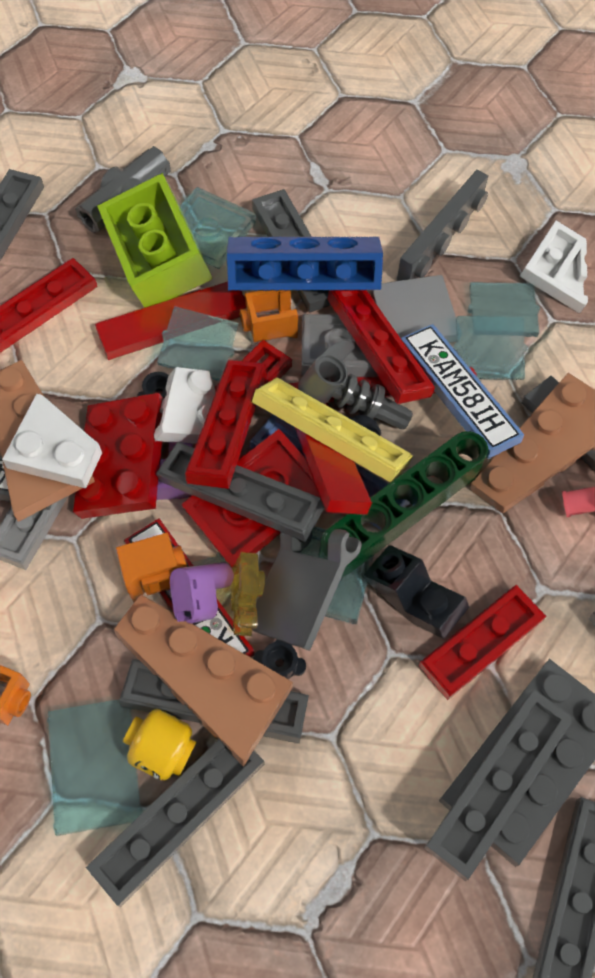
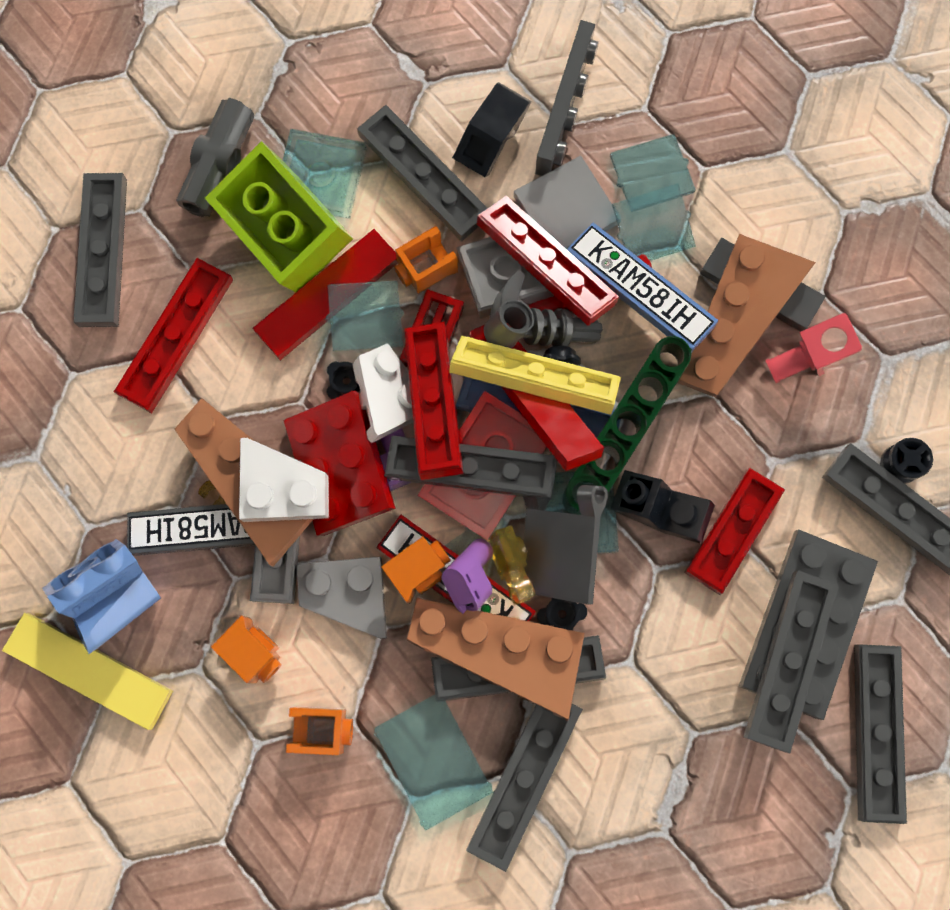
camera: 15 degrees left, 15 degrees up
yellow head [123,709,197,781] -> none
blue brick [227,237,383,290] -> none
white wing [520,221,588,313] -> none
none -> light grey wing [297,557,387,639]
none -> black slope [452,82,532,177]

